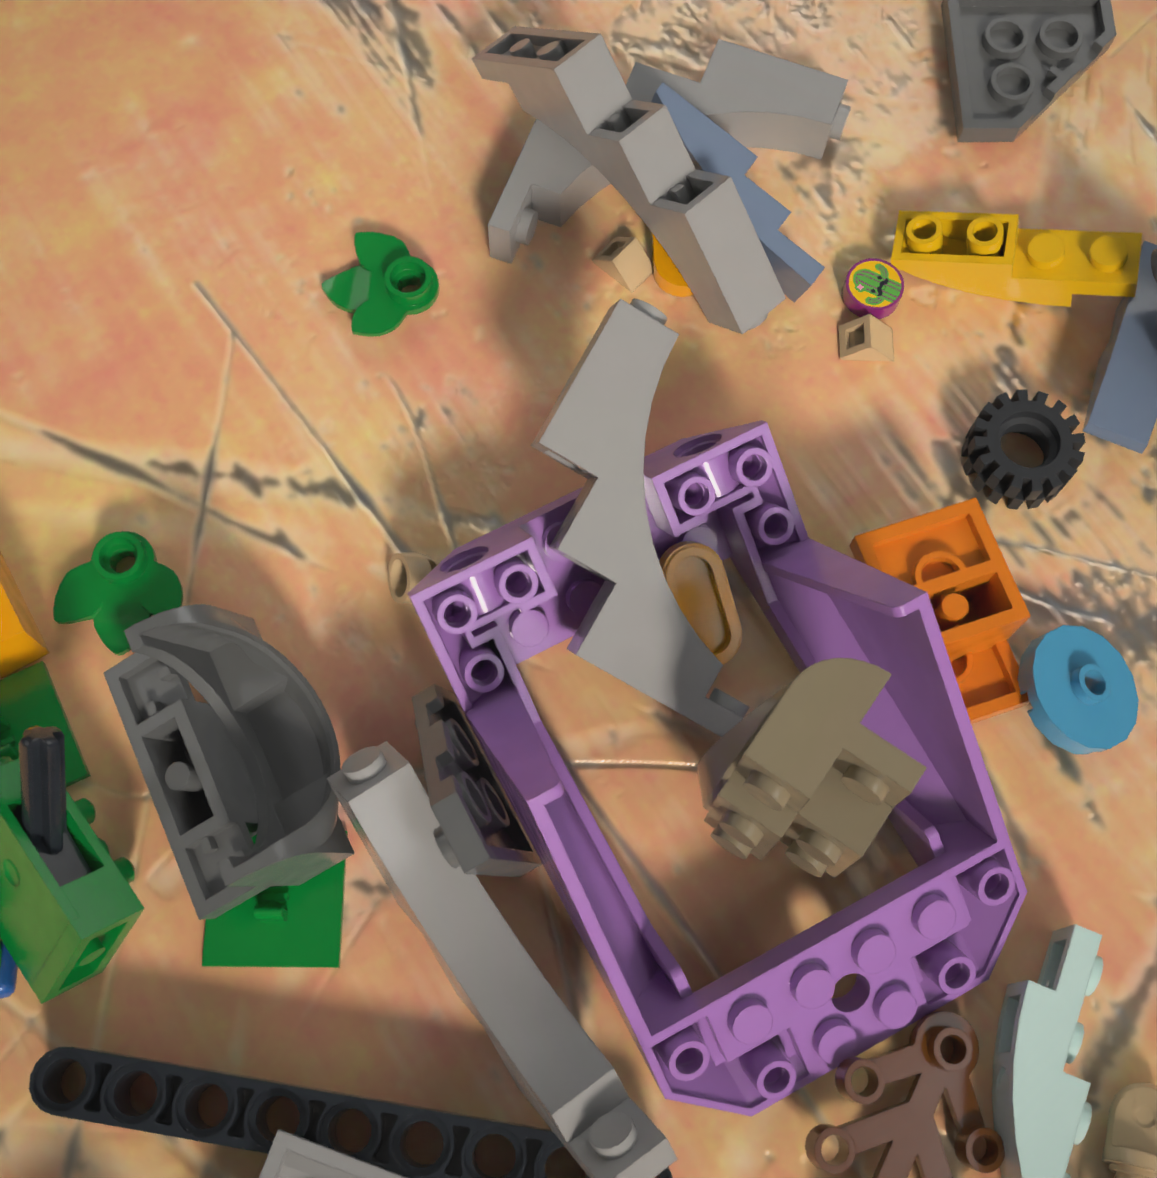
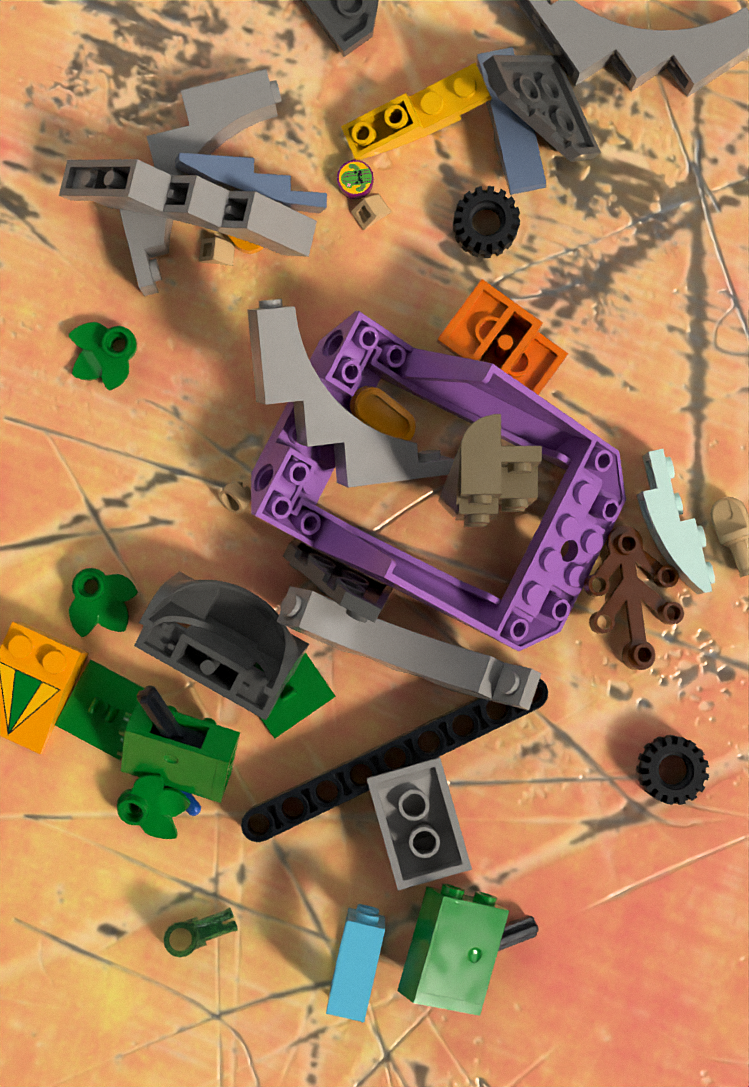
camera: 30 degrees left, 15 degrees up
dark azure plate [1018,625,1139,754] -> none

